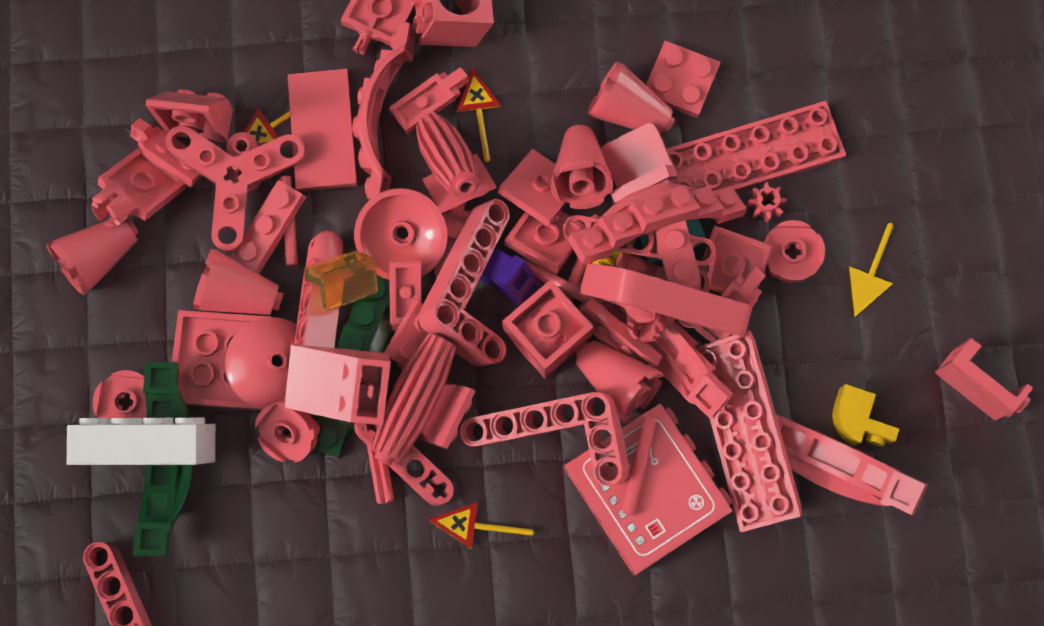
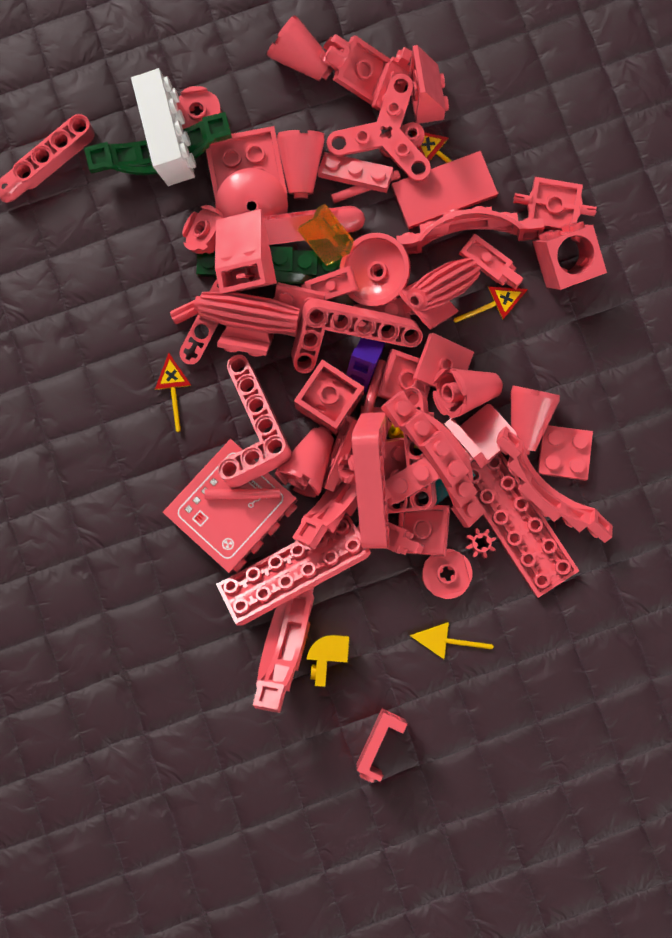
camera: 75 degrees right, 5 degrees up
none -> coral piece [496,426,613,543]

